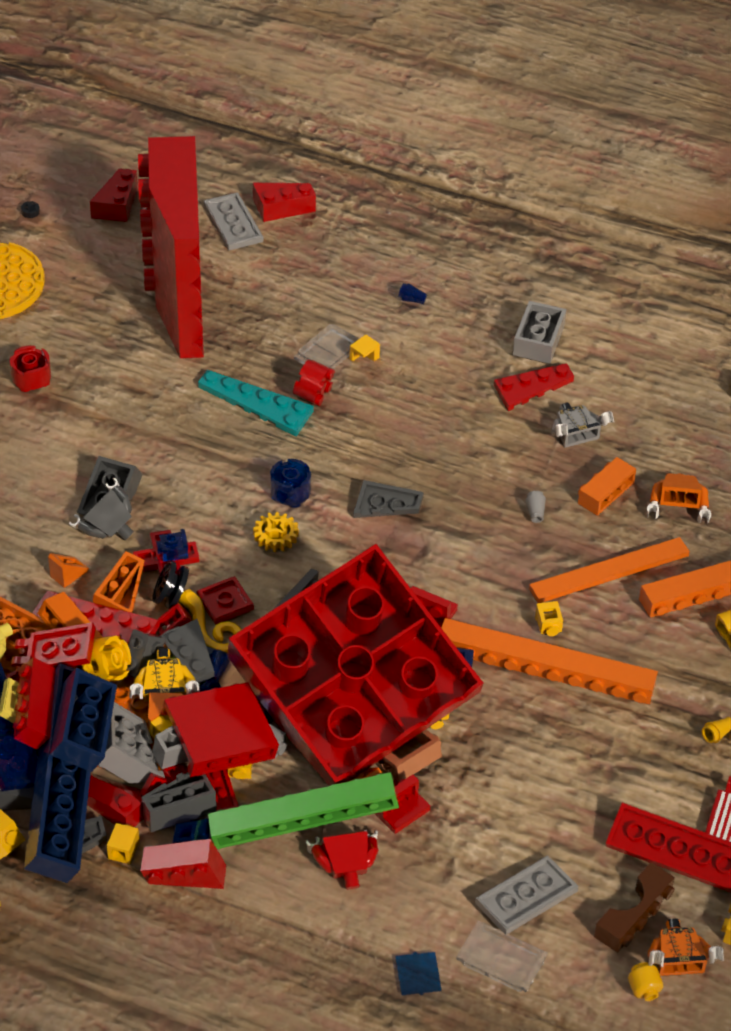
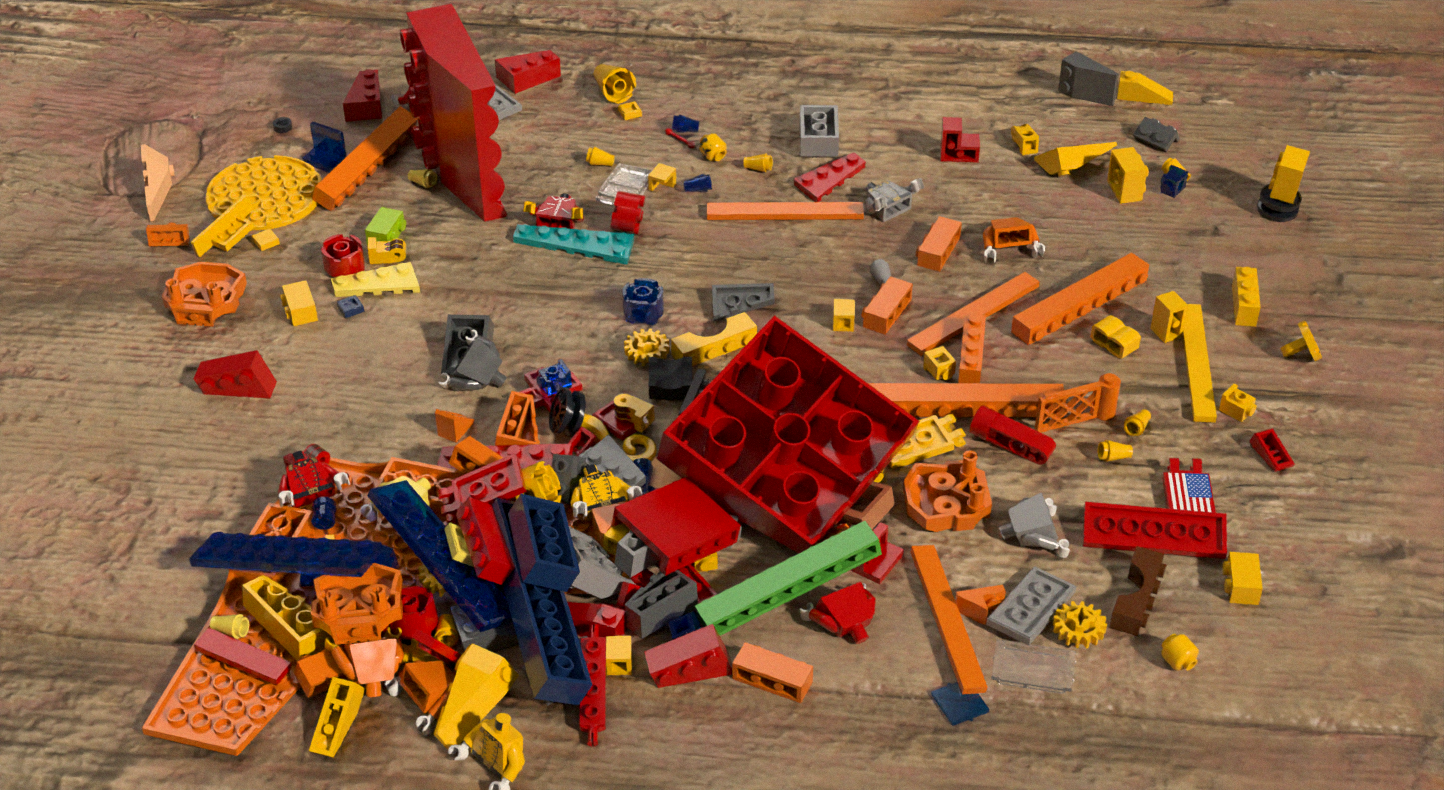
camera: 15 degrees left, 5 degrees down
orange torso [647,918,724,976] -> none
none -> clear blue bracket [303,122,347,173]
none -> orange brick [312,106,418,211]
none -> light yellow wing [331,262,420,297]
none -> dark blue tile [337,295,365,318]
none -> lime brick [365,207,406,246]
none -> yellow leg [367,237,406,264]
none -> light yellow cone [408,169,437,188]
none -> red torso [523,193,584,229]
none -> red plate [580,624,606,747]
none -> yellow cone [586,147,615,166]
none -> yellow cone [593,64,636,104]
none -> yellow leg [614,394,655,433]
none -> yellow tile [618,101,642,120]
none -> black brick [648,357,692,399]
none -> red hinge [665,128,695,149]
none -> yellow arch [671,312,757,366]
none -> clear blue cone [683,173,712,192]
none -> yellow head [699,133,727,161]
none -> orange tile [707,202,864,220]
none -> orange brick [732,642,813,703]
none -> yellow cone [743,153,773,172]
none -> yellow panel [833,299,855,332]
none -> orange brick [861,276,913,335]
none -> yellow tile [889,414,966,469]
none -> orange brick [903,450,992,532]
none -> orange tile [910,545,988,695]
none -> red brick [940,117,980,163]
none -> orange slope [955,585,1006,625]
none -> orange brick [958,314,986,383]
none -> red beam [969,405,1056,465]
none -> light grey torso [999,493,1070,558]
none -> orange piece [1034,373,1121,433]
none -> yellow gear [1053,601,1107,648]
none -> yellow cone [1097,440,1133,462]

